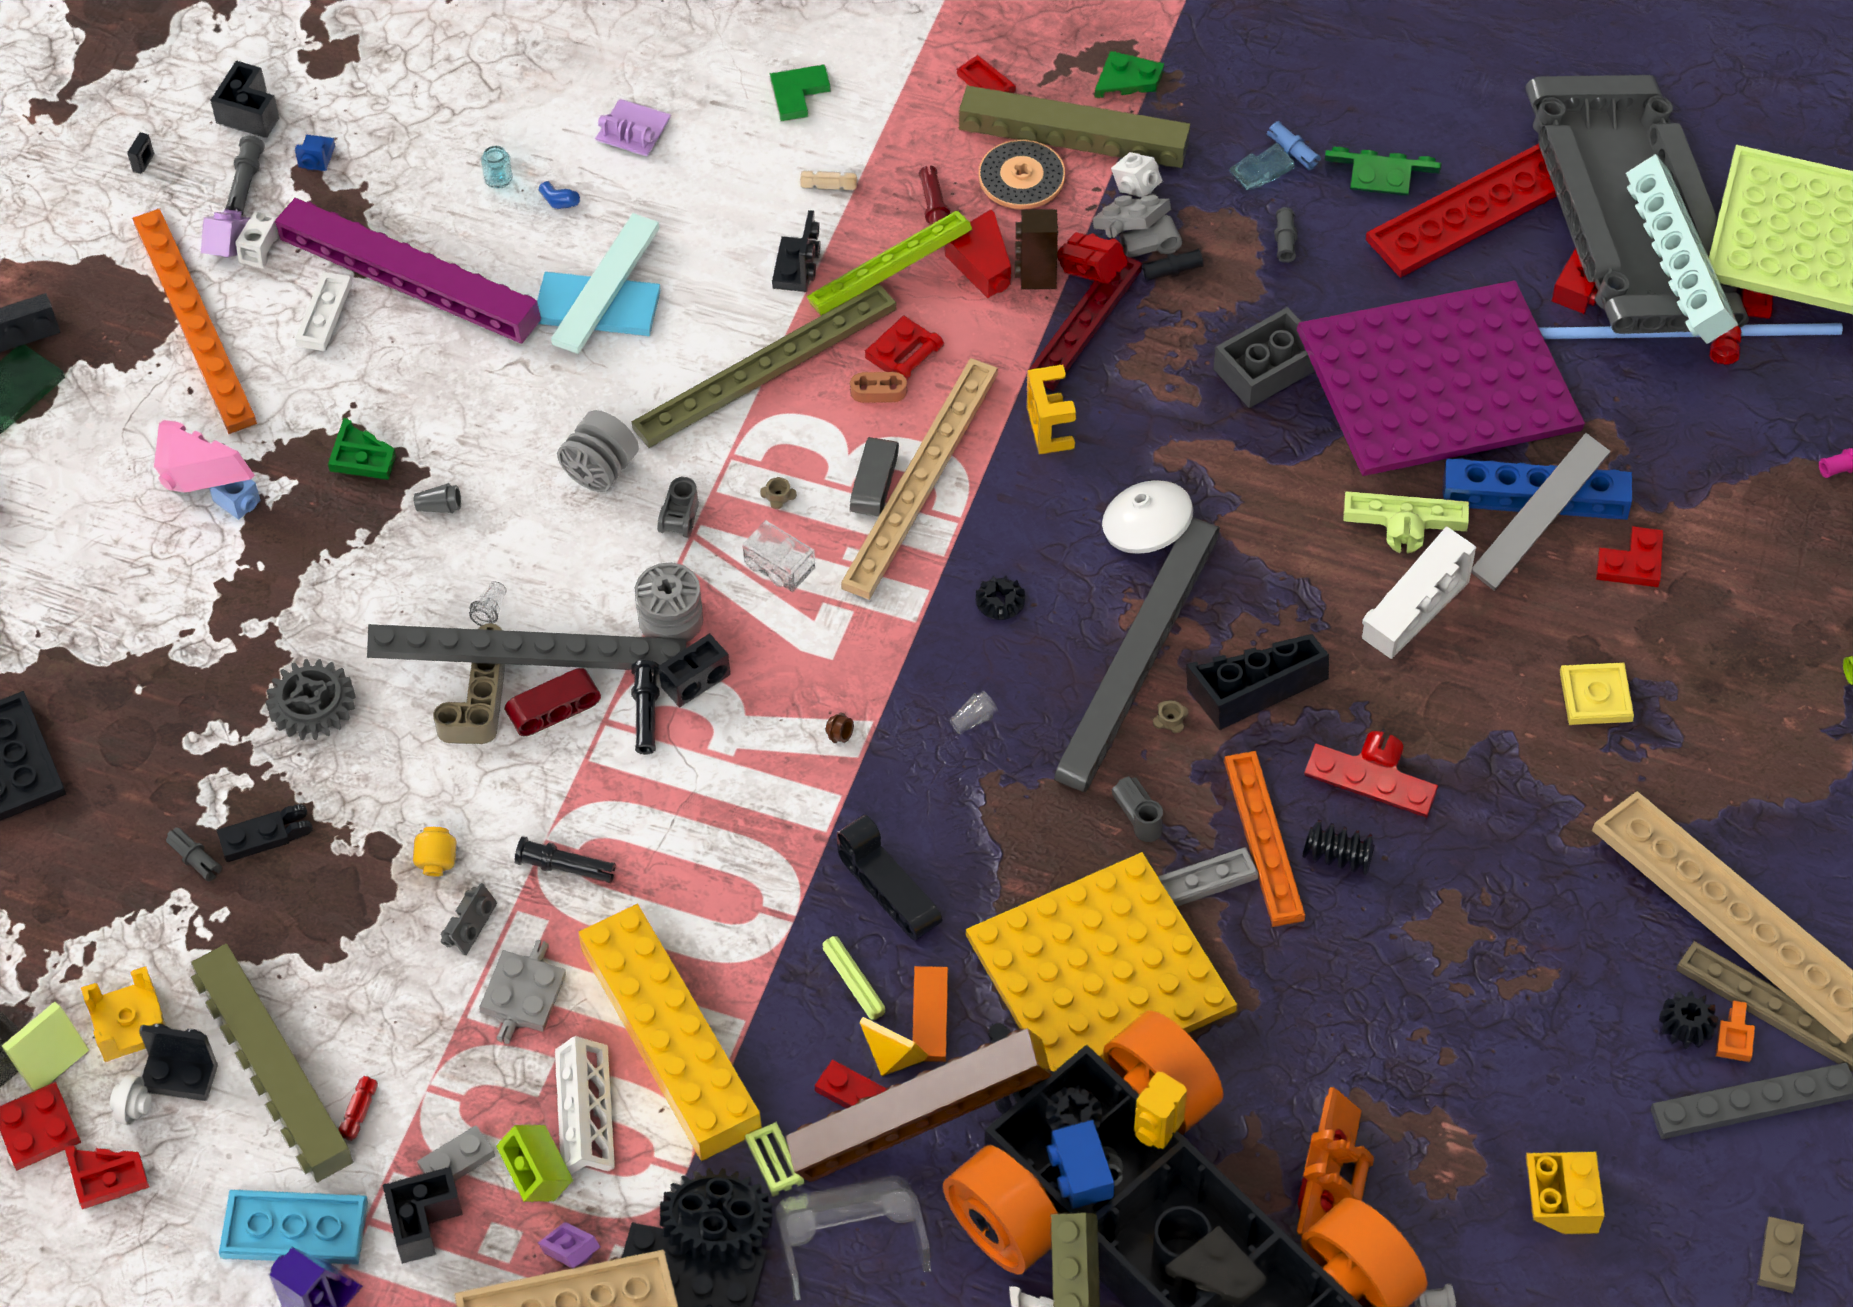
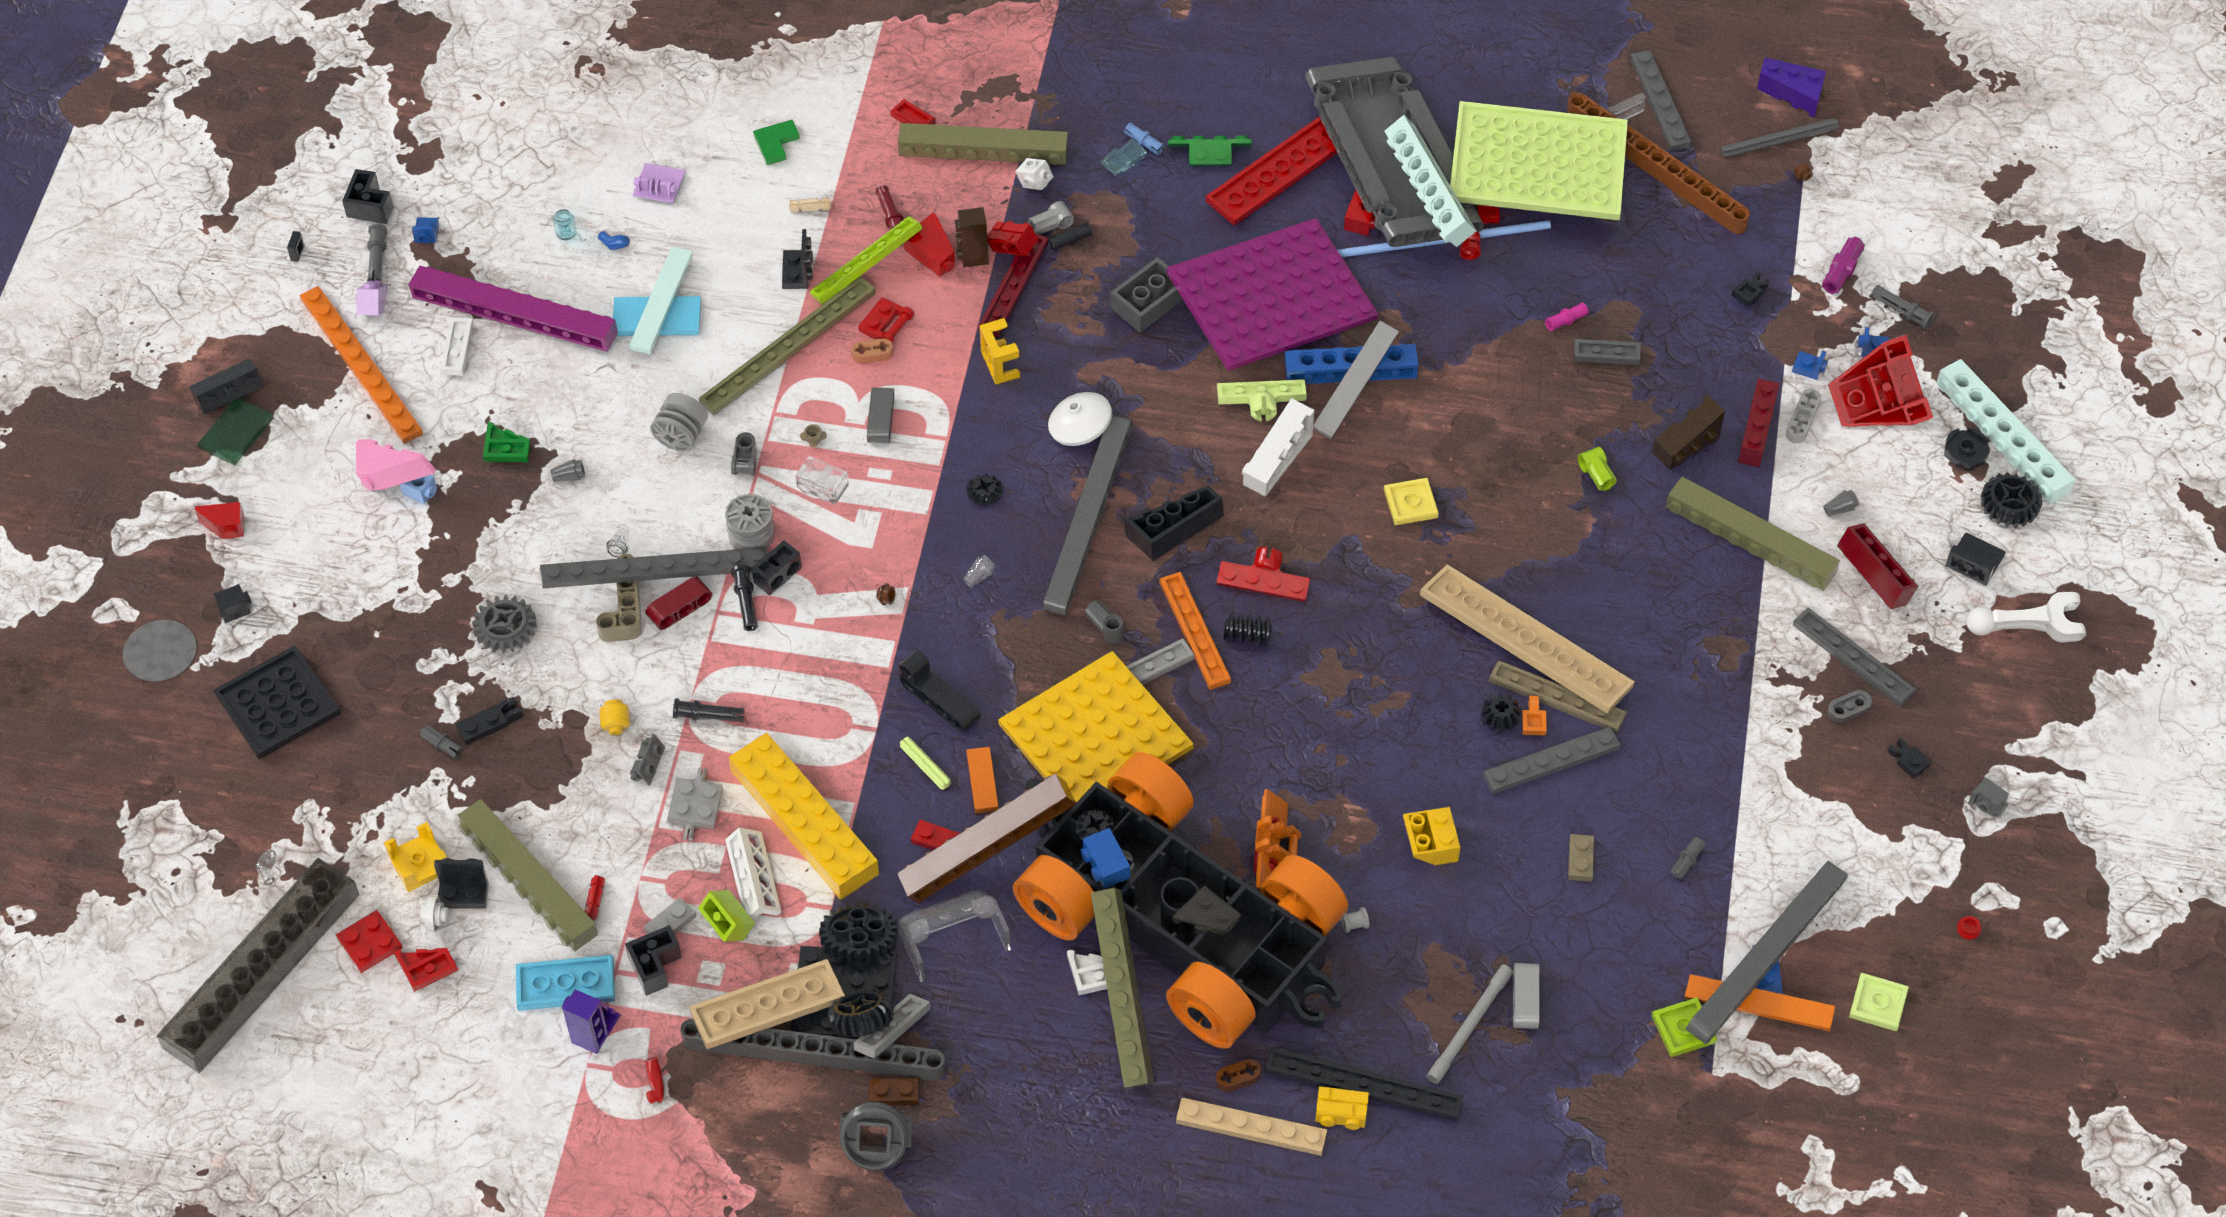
camera: 10 degrees left, 0 degrees up
yellowish green tile [2,1002,89,1091] -> none
white leg [235,212,279,268] -> none
medium lavender plate [538,1222,600,1269] -> none
yellowish green tile [745,1122,804,1197] -> none
tan plate [841,358,998,600] -> none
yellow slope [860,1017,928,1076] -> none
piece [979,140,1065,209] -> none
light grey plate [1092,193,1171,238] -> none
green wing [1095,51,1164,98] -> none
yellow brick [1134,1072,1187,1149] -> none
dark tan plate [1153,701,1188,733] -> none
dark grey pin [1274,207,1298,263] -> none
red plate [1596,526,1663,587] -> none

